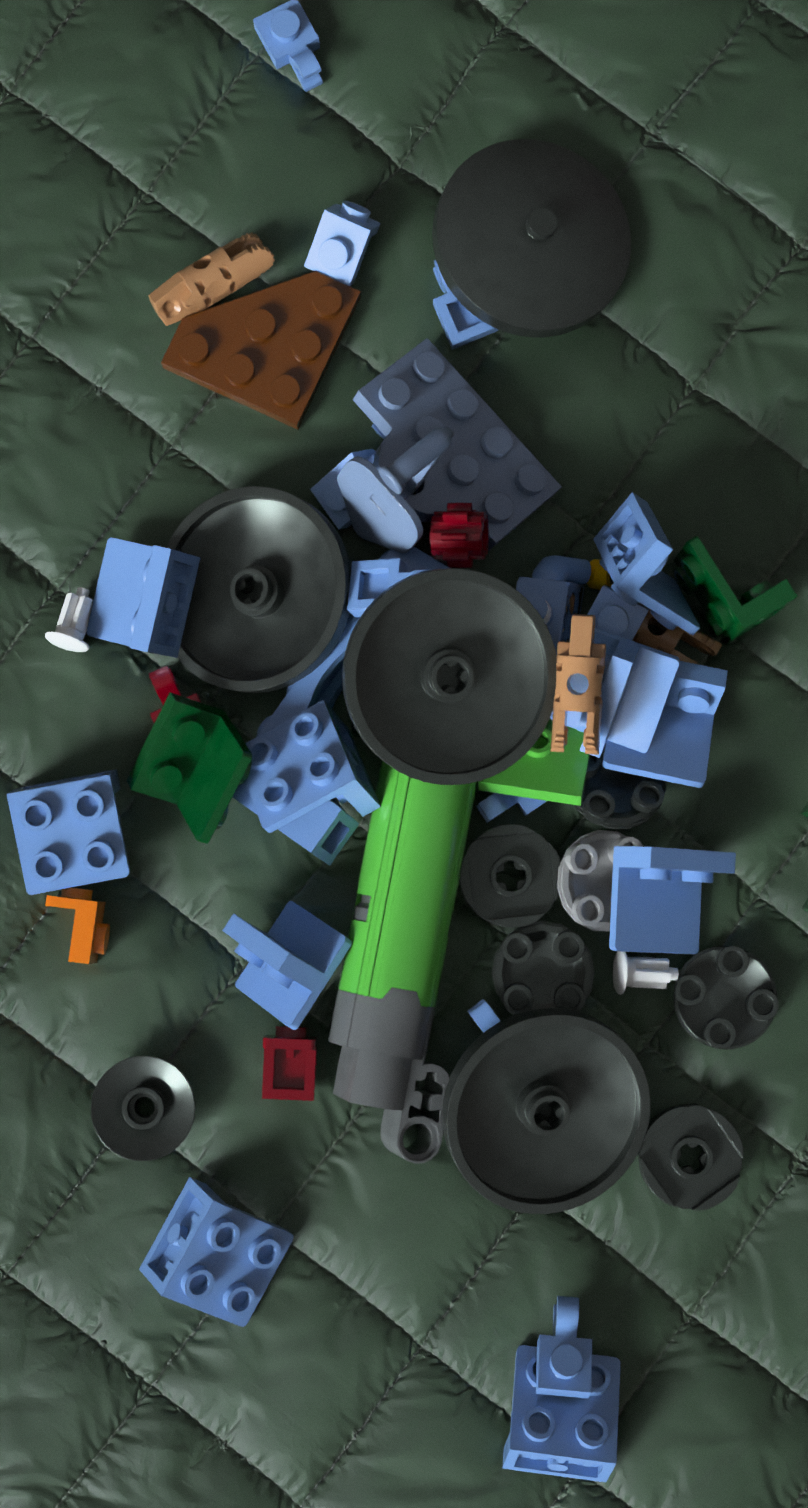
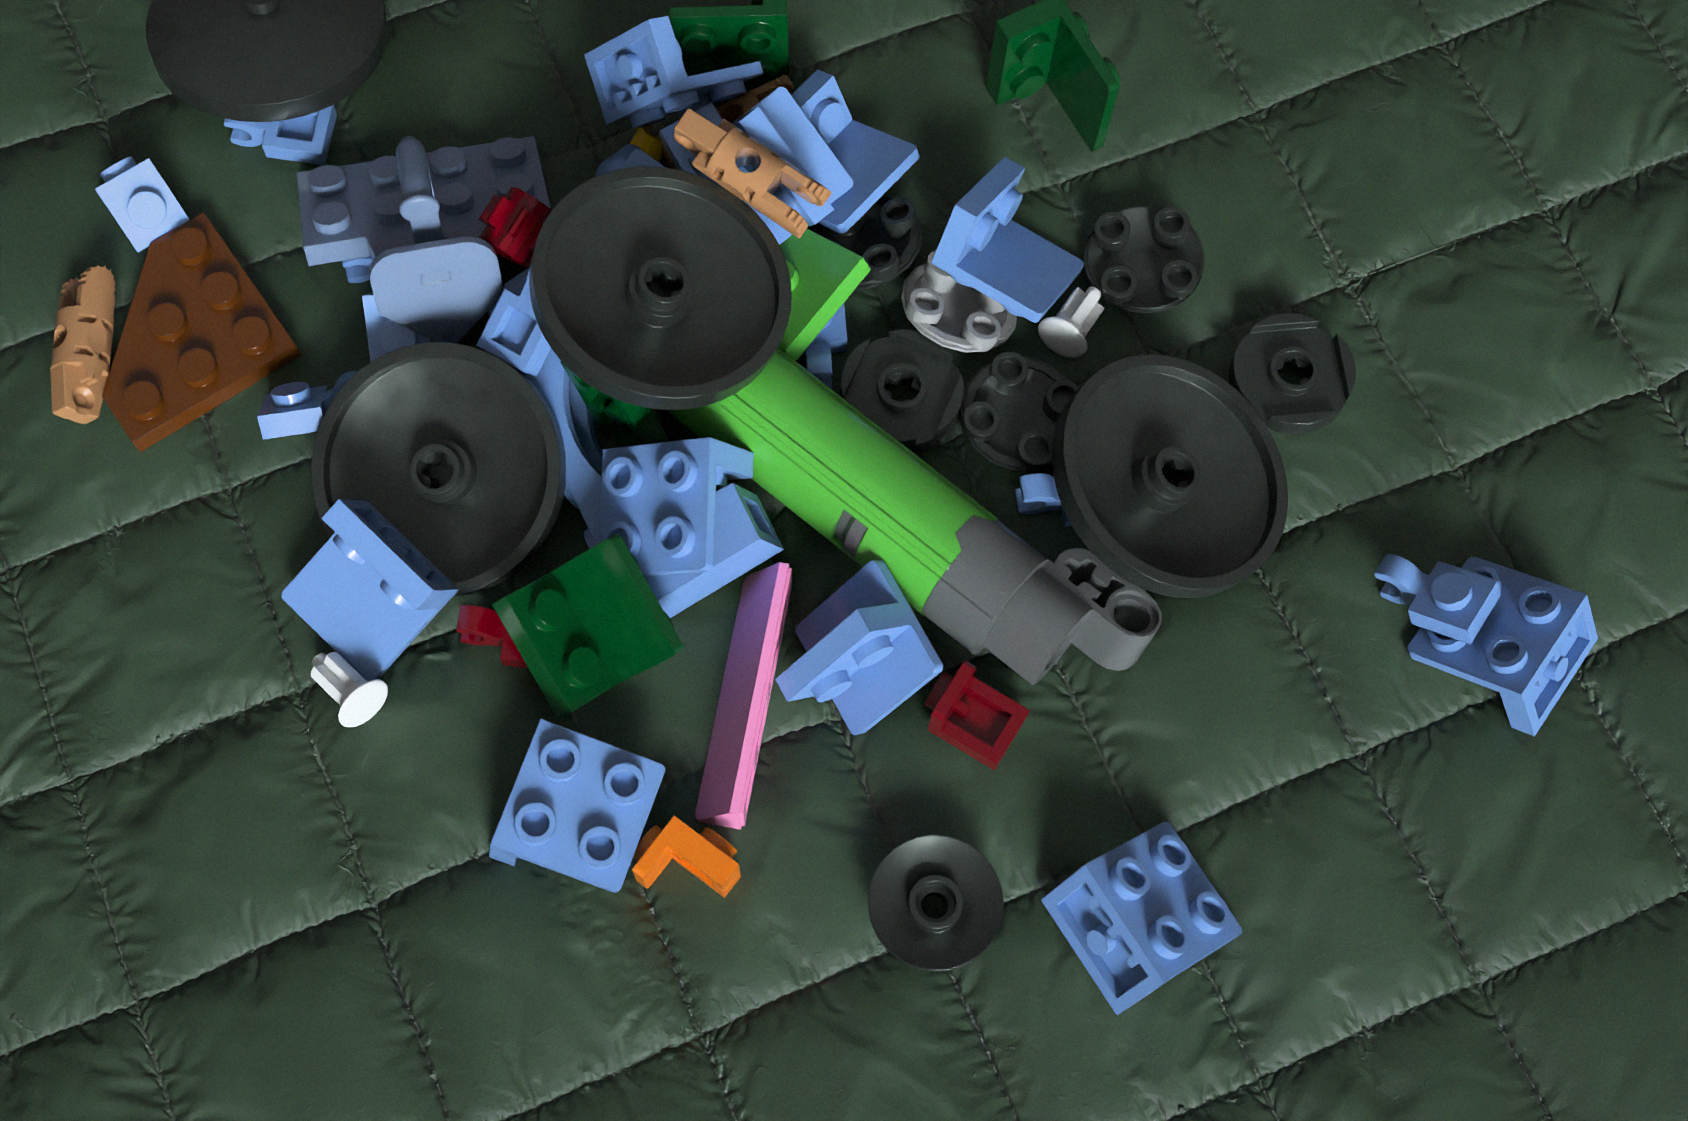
camera: 60 degrees left, 15 degrees down
none -> medium blue plate [257,371,358,439]
none -> bright pink slope [695,562,792,830]

